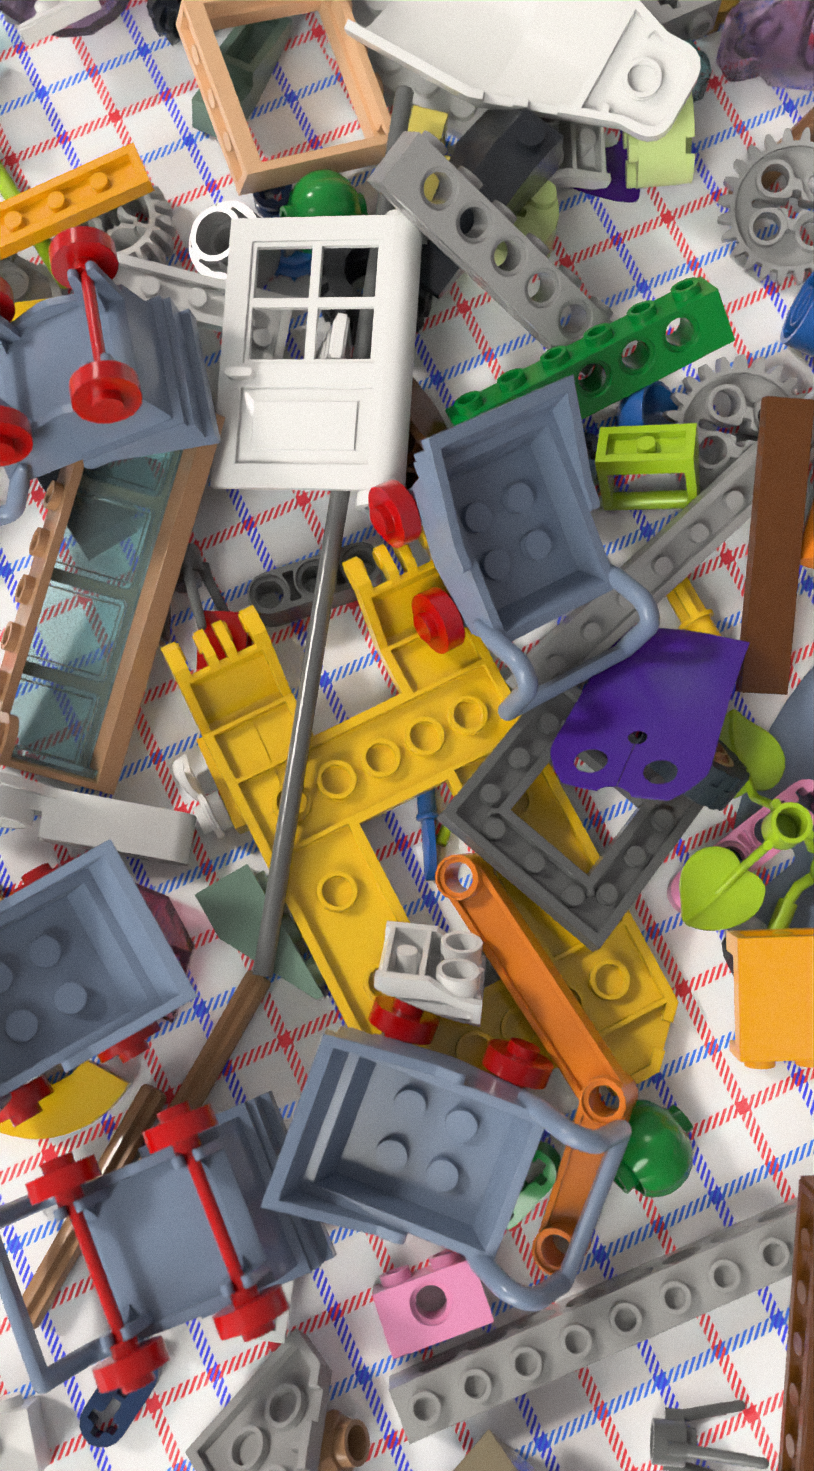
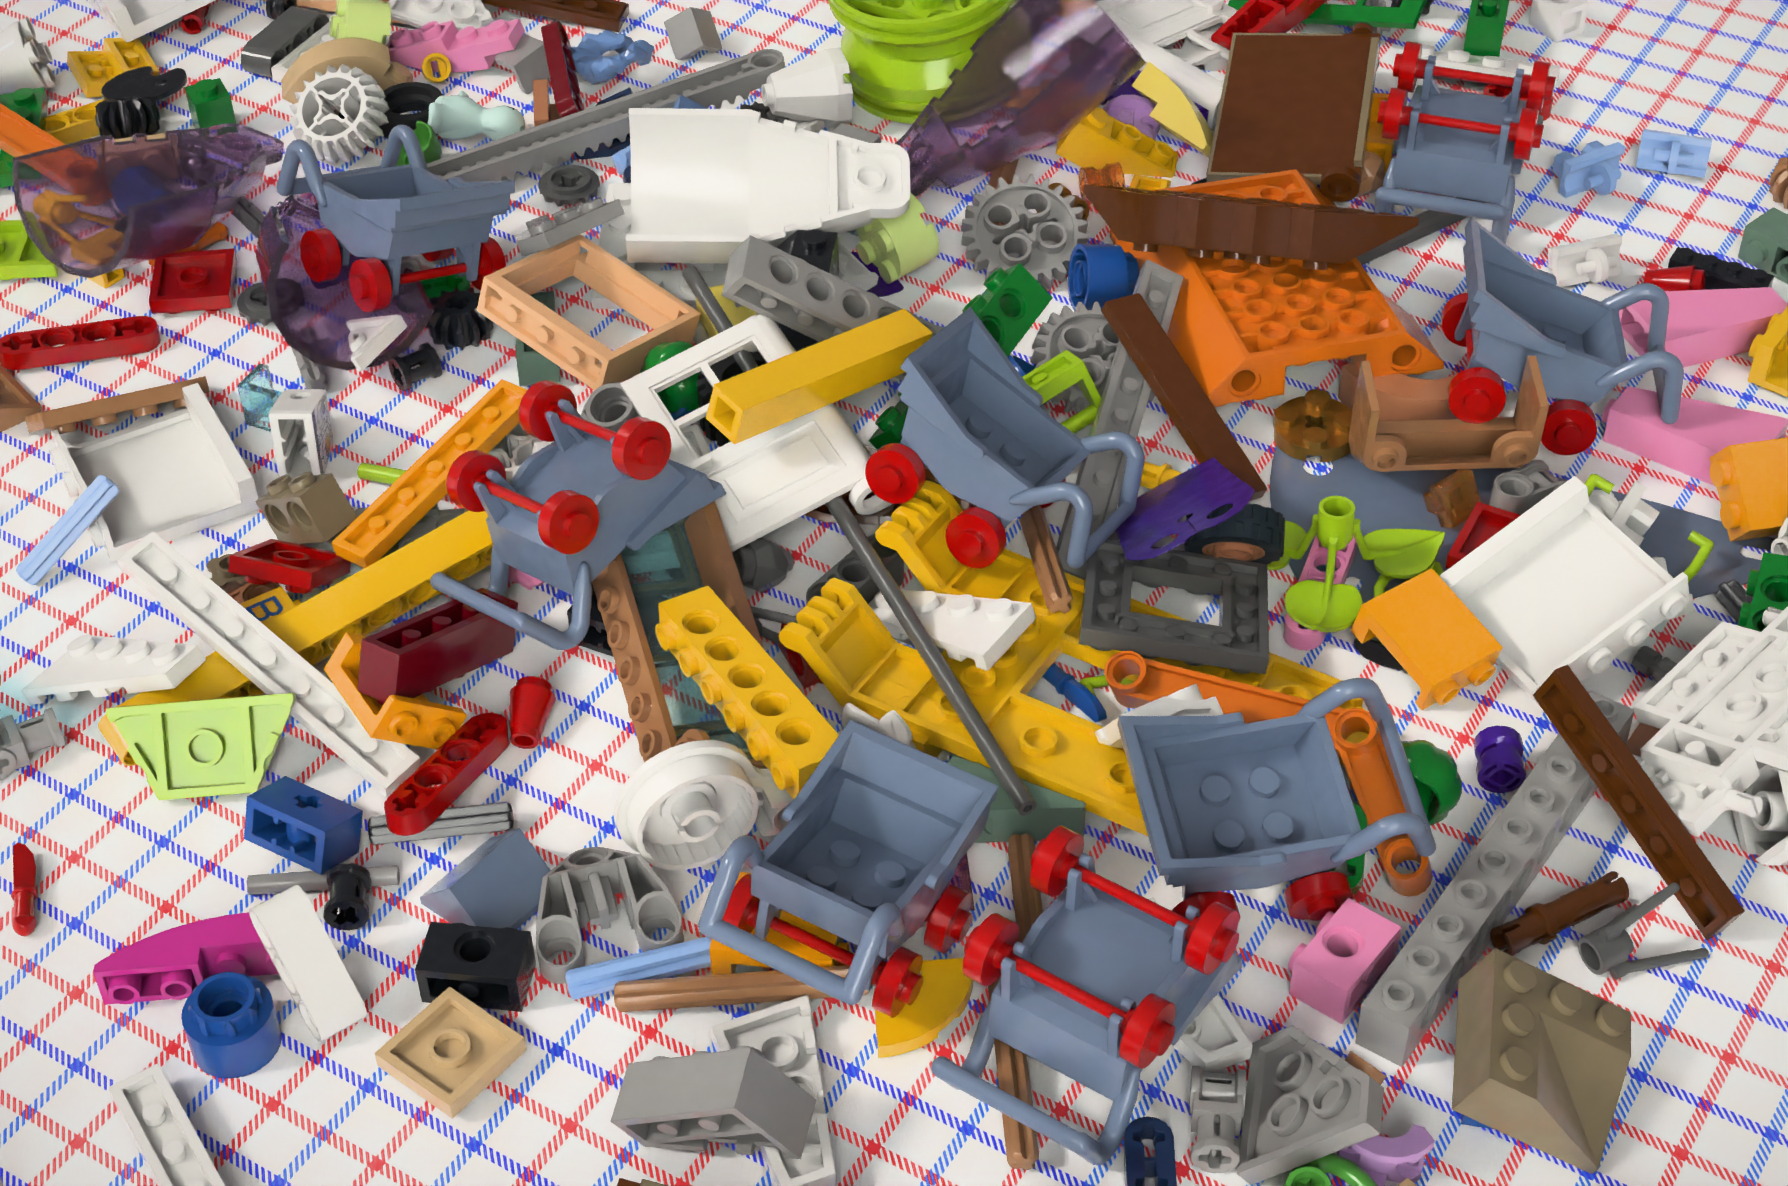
camera: 30 degrees left, 35 degrees down
none -> black bush [388,342,442,391]
none -> yellow brick [655,586,839,800]
none -> yellow brick [706,308,933,444]
none -> dark grey rock [732,538,794,593]
none -> white wing [869,589,1036,671]
none -> medium nougat axle [1019,505,1073,614]
none -> light grey connector [1189,1066,1246,1173]
none -> dark purple wheel [1474,725,1526,793]
none -> reddish brown pin [1490,871,1629,956]

